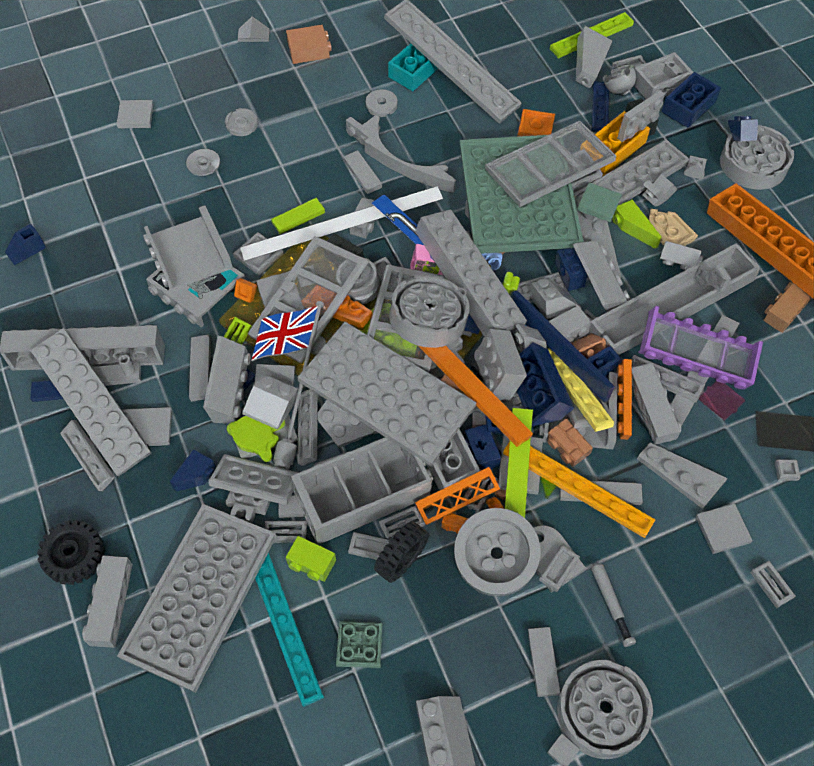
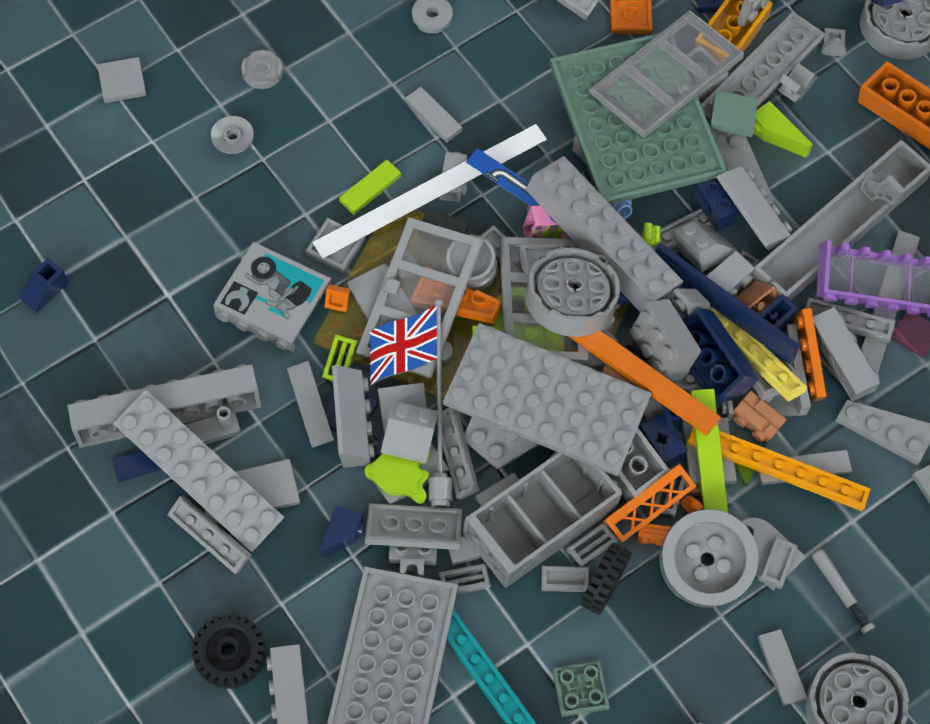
camera: 15 degrees left, 5 degrees up
light grey panel [143,206,232,291] -> none
lime brick [286,536,336,582] -> none
light grey slope [346,115,456,193] -> none
tan tile [649,209,698,246] -> none
light grey brick [660,241,703,270] -> none

